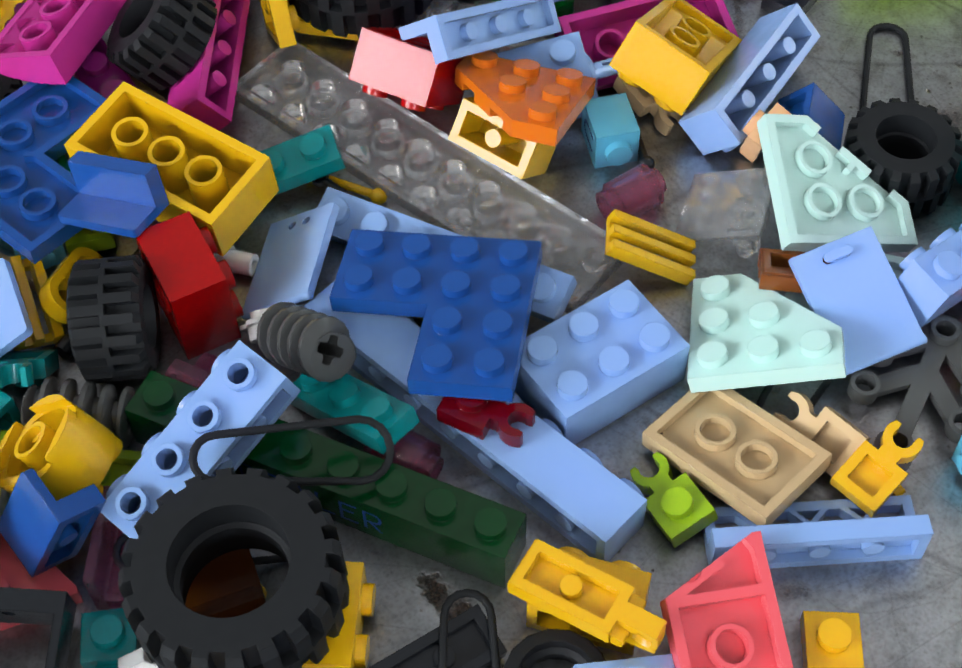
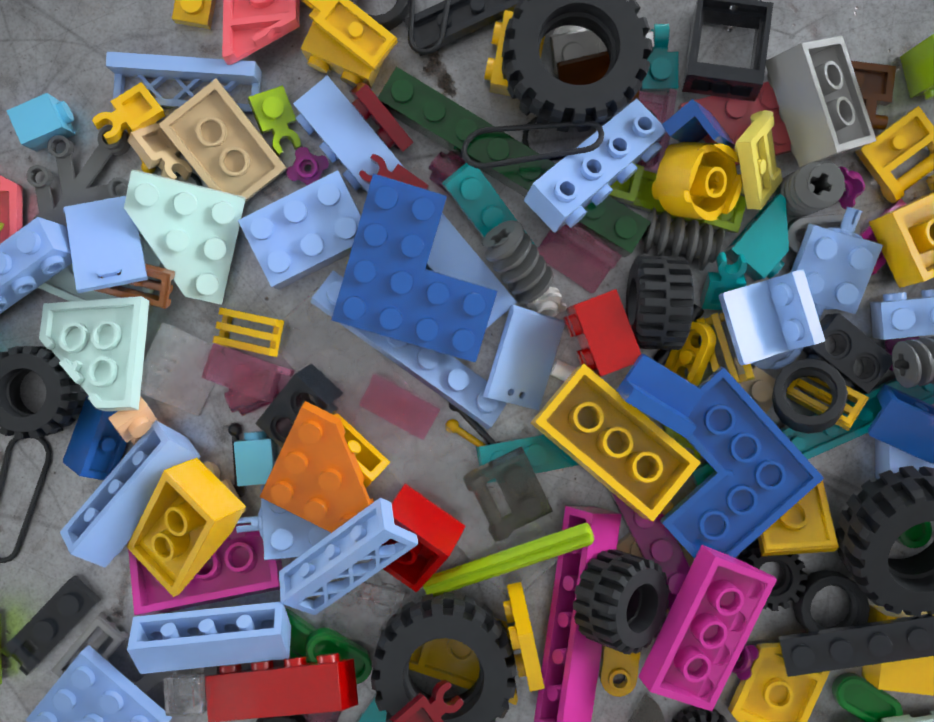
camera: 170 degrees left, 35 degrees up
none -> clear pink panel [201,343,295,403]
none -> black brick [255,363,343,448]
none -> magenta plate [287,147,329,186]
none -> dark red plate [349,82,414,152]
none -> clear pink panel [359,372,441,440]
none -> lime axle [423,523,594,597]
none -> clear smoke plate [463,446,553,541]

